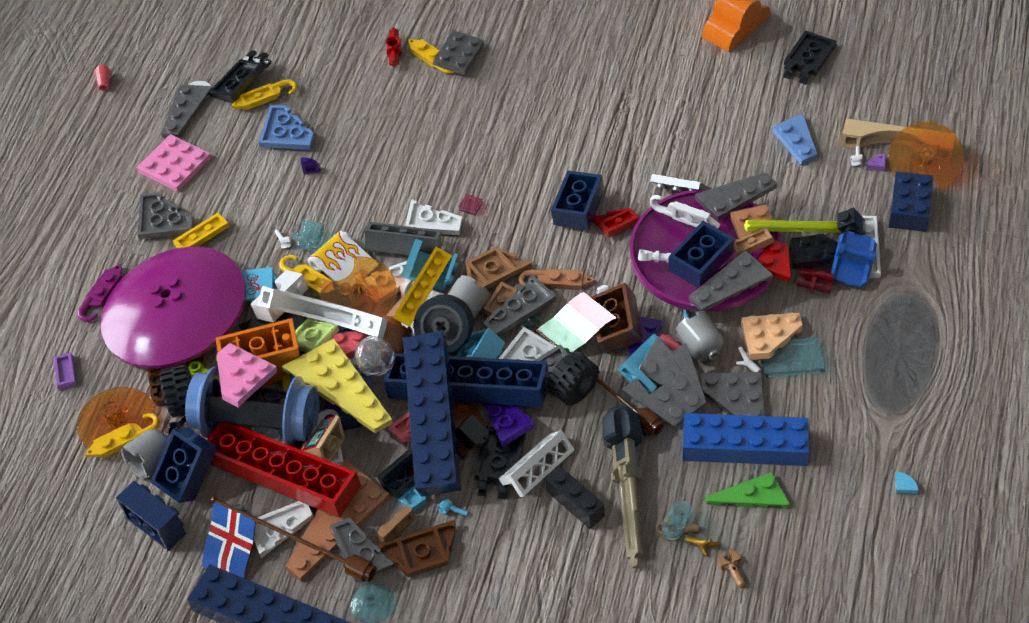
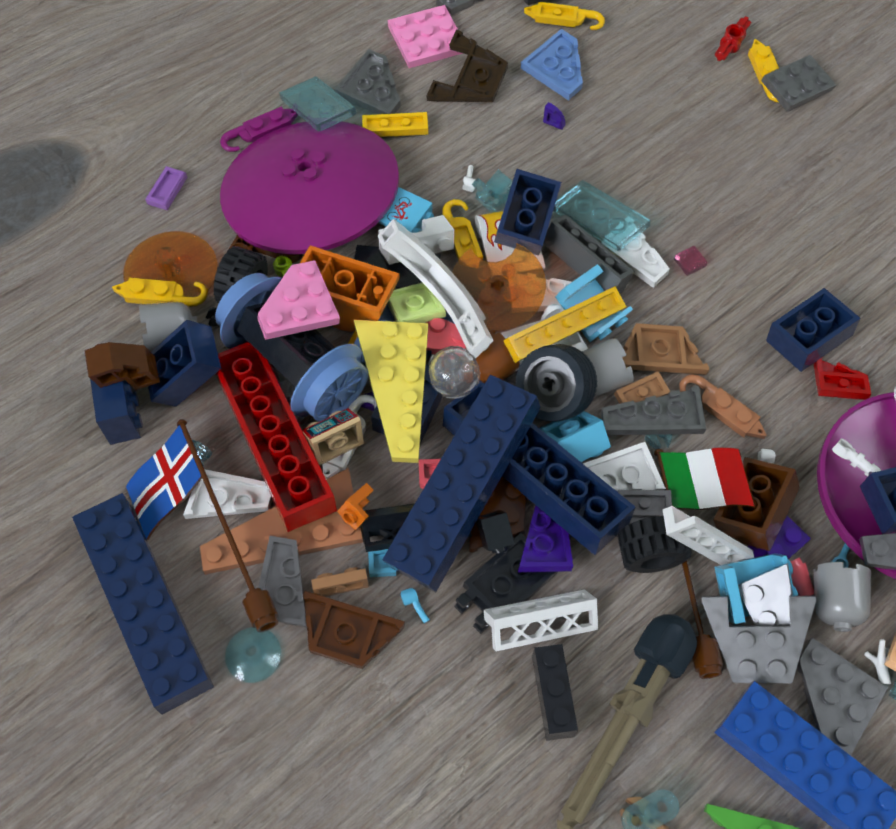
camera: 30 degrees right, 10 degrees up
none -> reddish brown brick [84,342,160,390]
none -> clear light blue tile [279,76,357,131]
none -> orange bracket [337,483,374,530]
none -> dark brown wing [426,29,508,102]
none -> dark blue brick [494,169,562,256]
none -> clear light blue tile [553,180,650,252]
none -> white fence [663,506,754,565]

